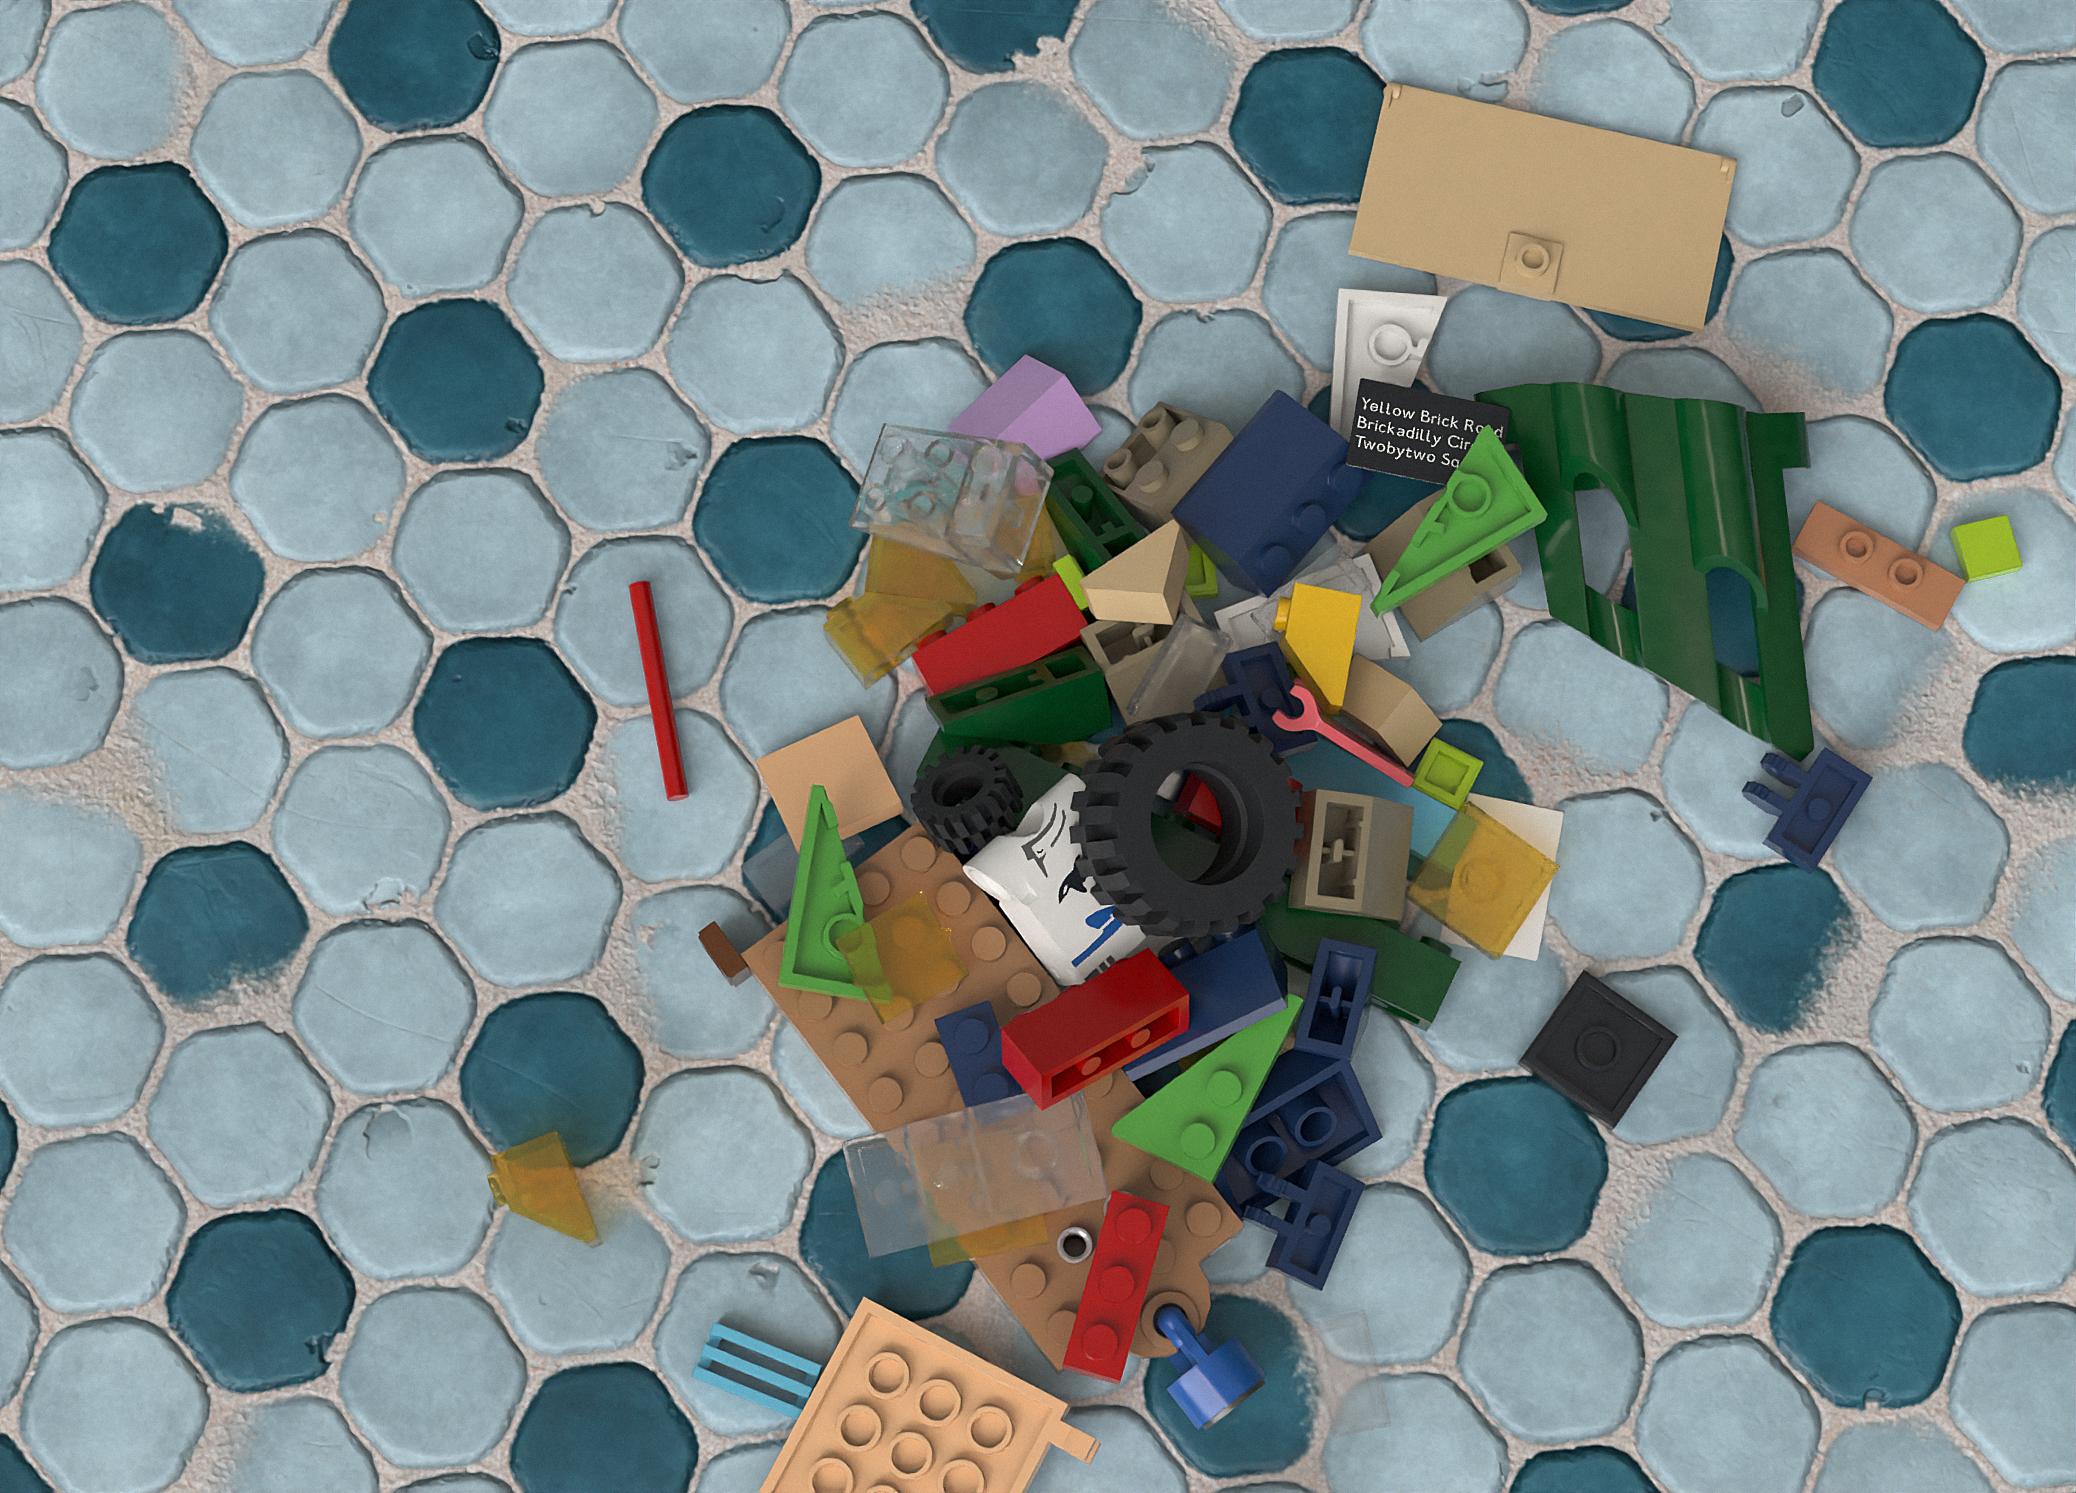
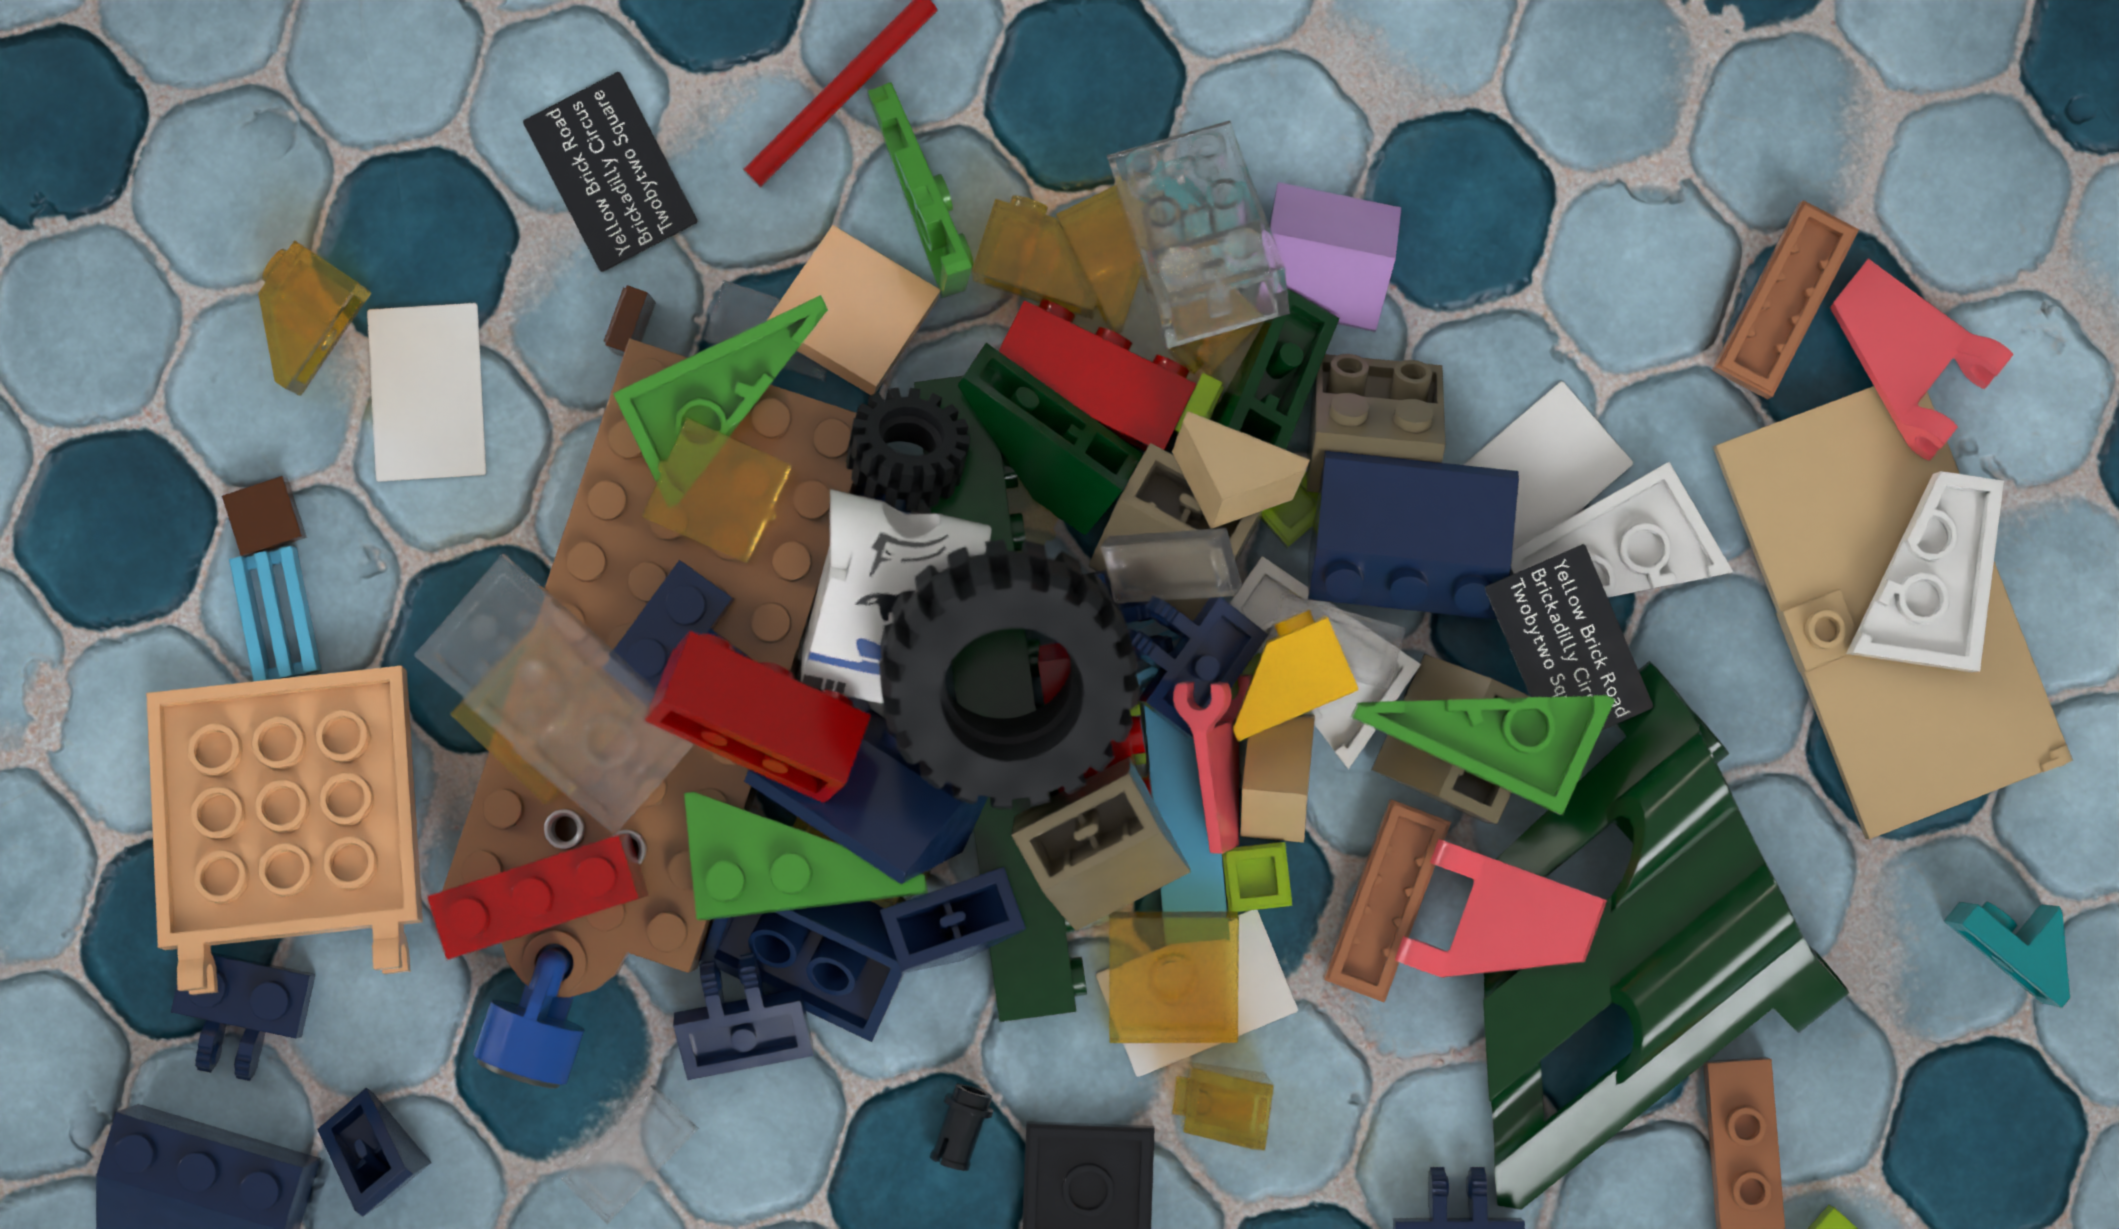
camera: 55 degrees right, 10 degrees up
none -> reddish brown tile [222,476,307,557]
none -> white sticker [367,303,486,482]
none -> black sticker [523,72,698,272]
none -> bright green wing [867,82,975,298]
none -> black pin [930,1083,994,1171]
none -> clear yellow slope [1171,1062,1274,1151]
none -> nougat plate [1322,799,1451,1003]
none -> coral flag [1395,839,1607,978]
none -> white sticker [1464,381,1633,550]
none -> nougat plate [1712,200,1859,400]
none -> coral flag [1830,259,2014,461]
none -> white wing [1846,471,2004,672]
none -> teal slope [1944,901,2070,1008]

